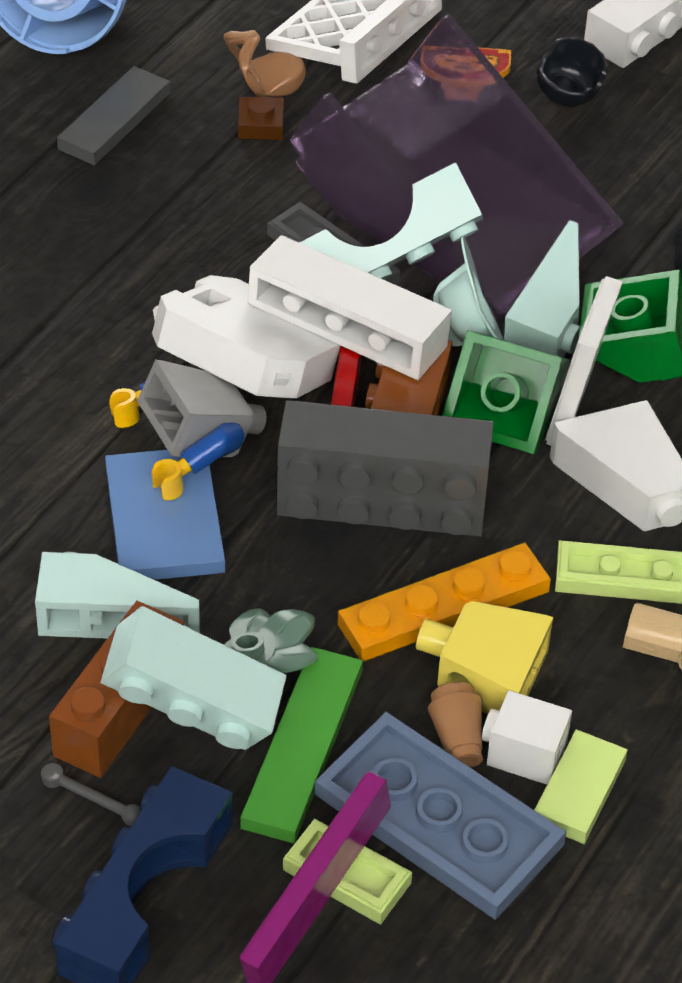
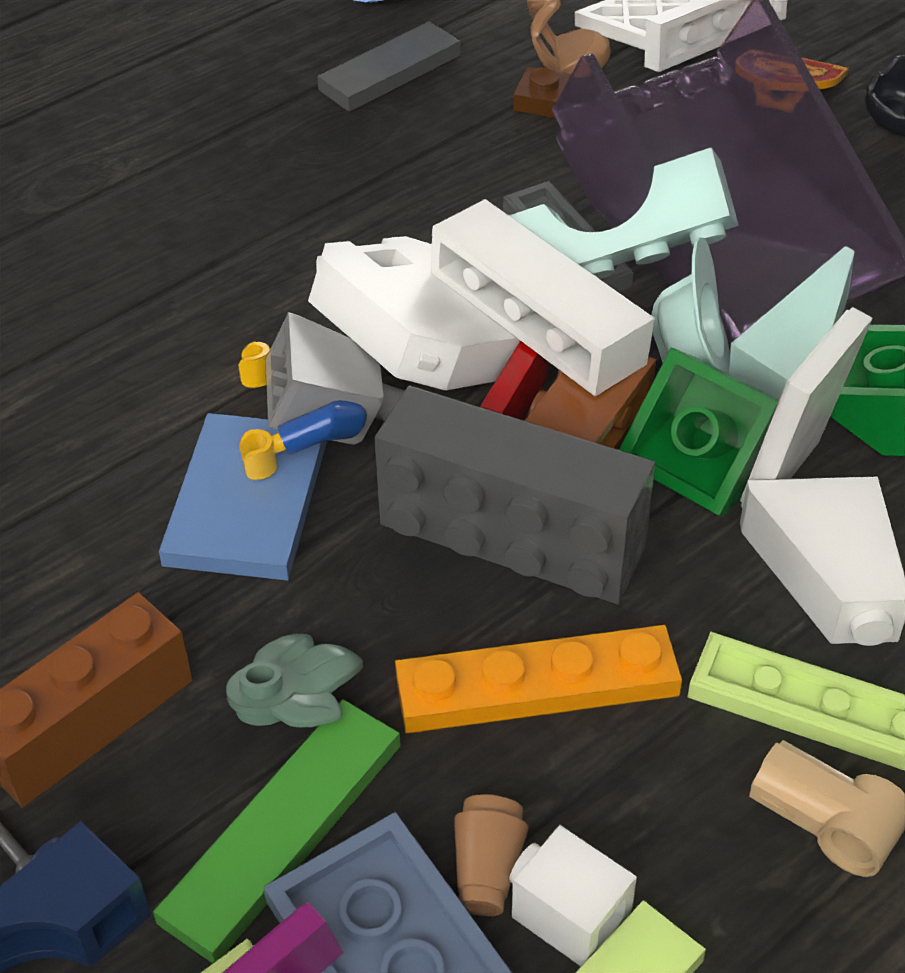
camera: 20 degrees right, 0 degrees up
light aqua slope [35,552,200,639] -> none
light aqua brick [100,606,286,750] -> none
light yellow torso [416,601,553,714] -> none

